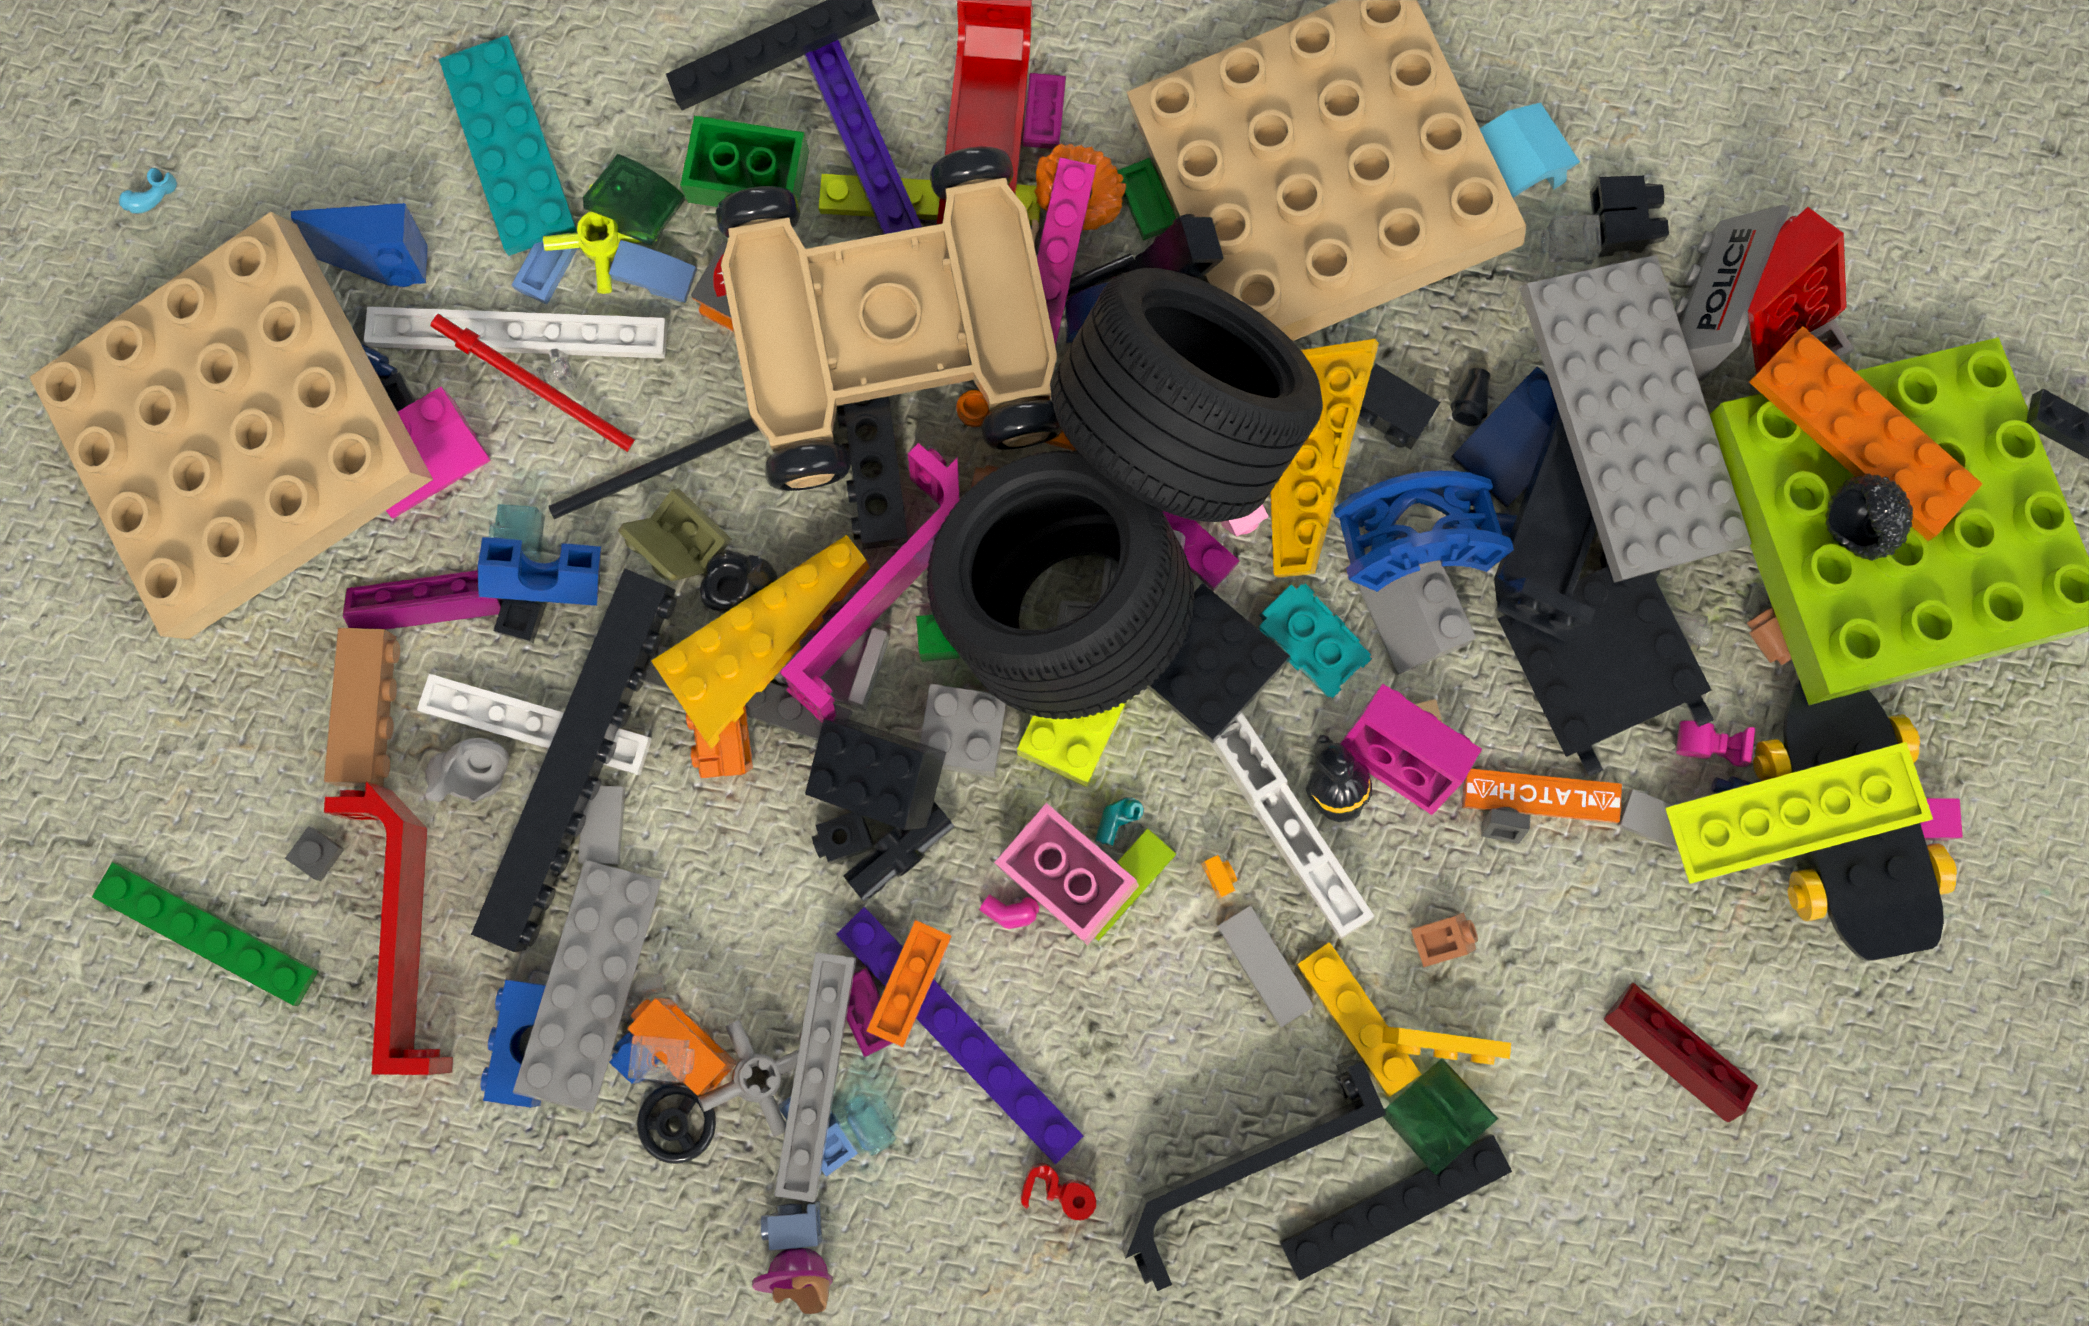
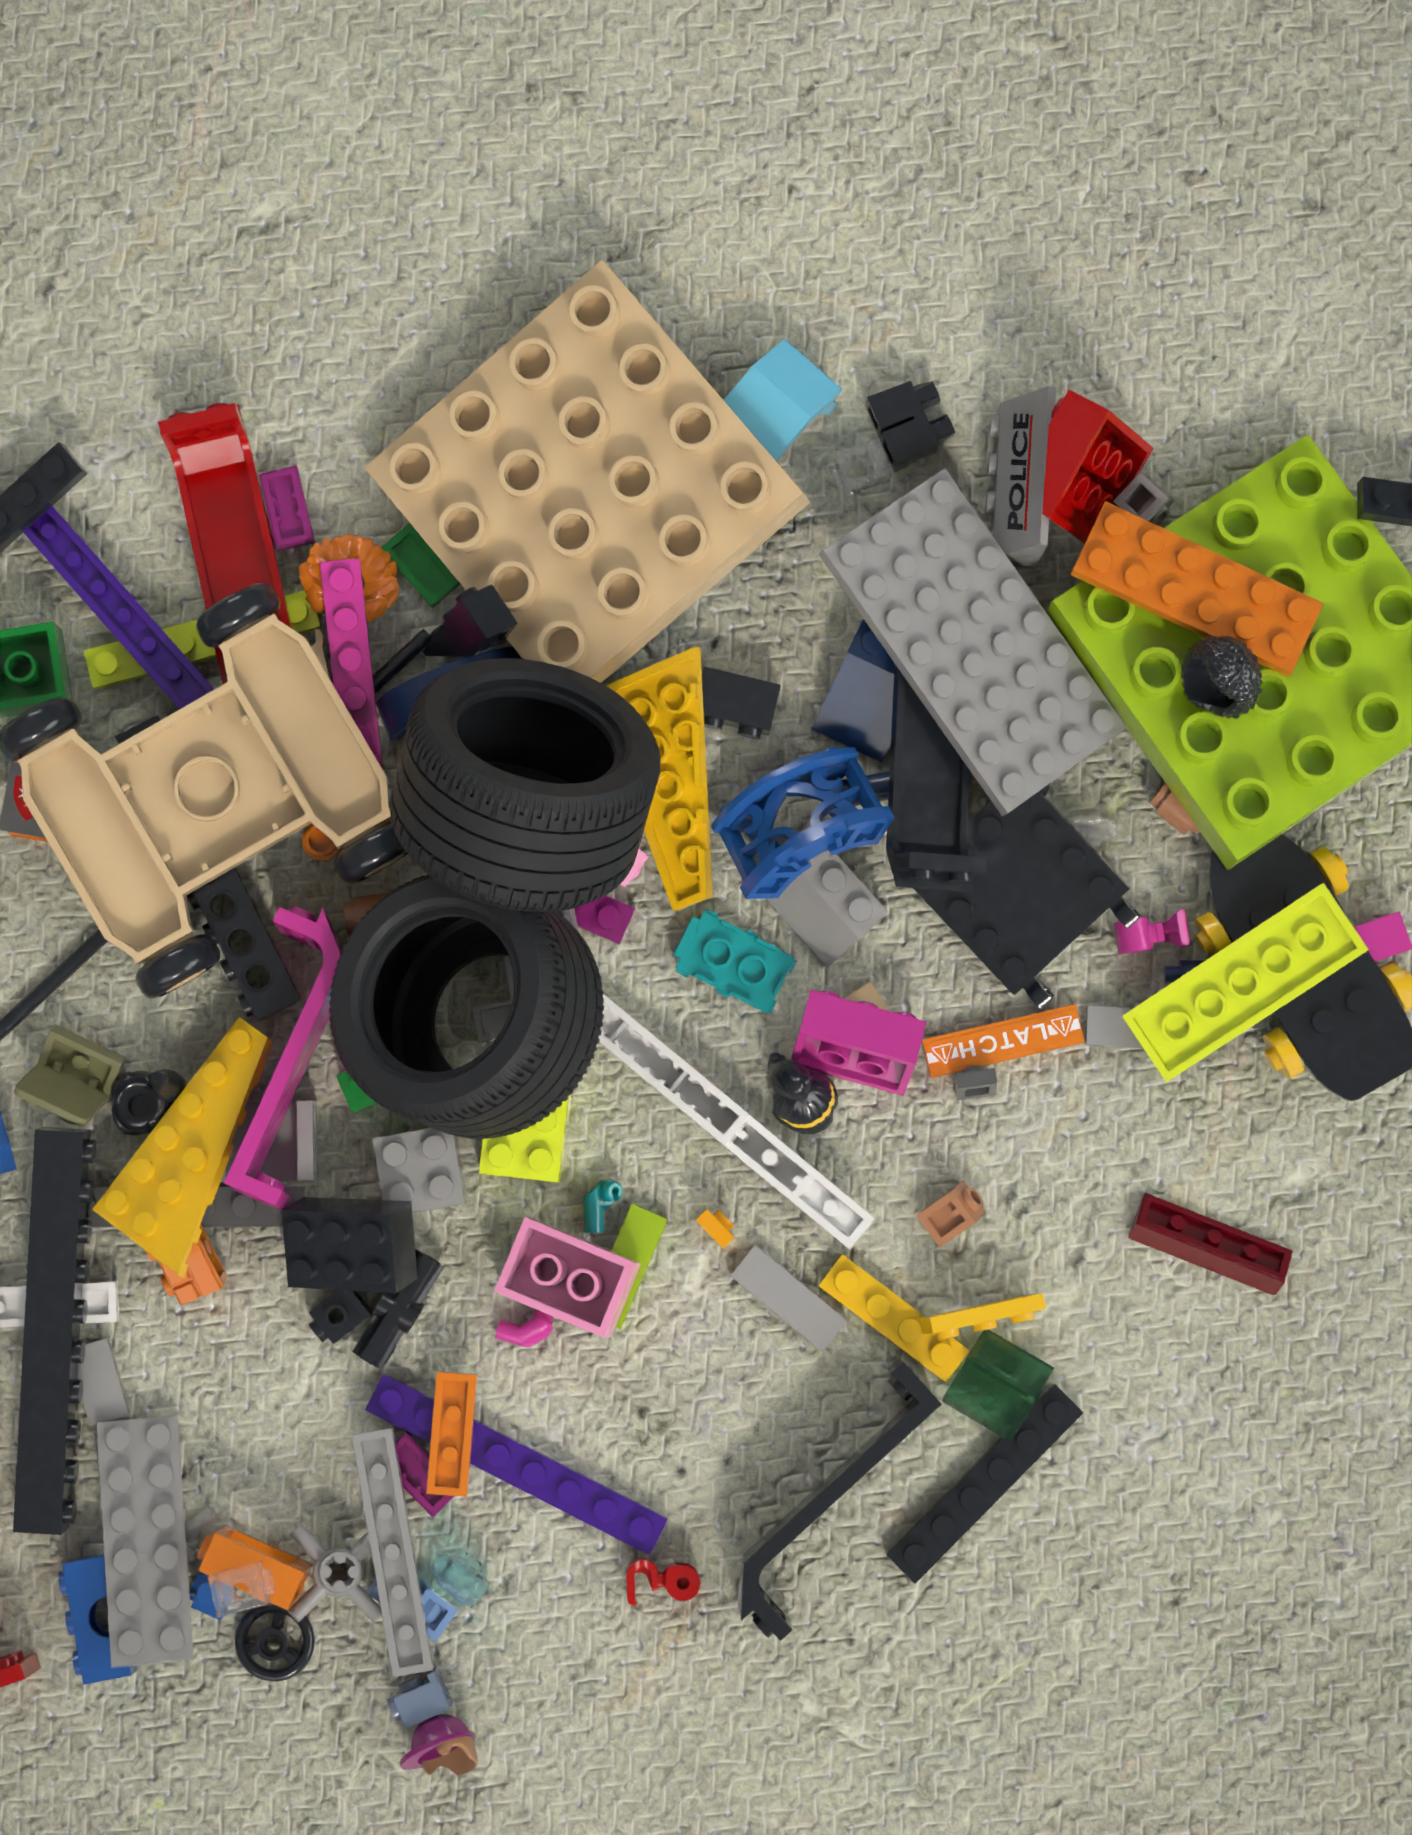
camera: 20 degrees left, 5 degrees up
black plate [1147,583,1290,744] -> none
black cone [1450,368,1491,426] -> none

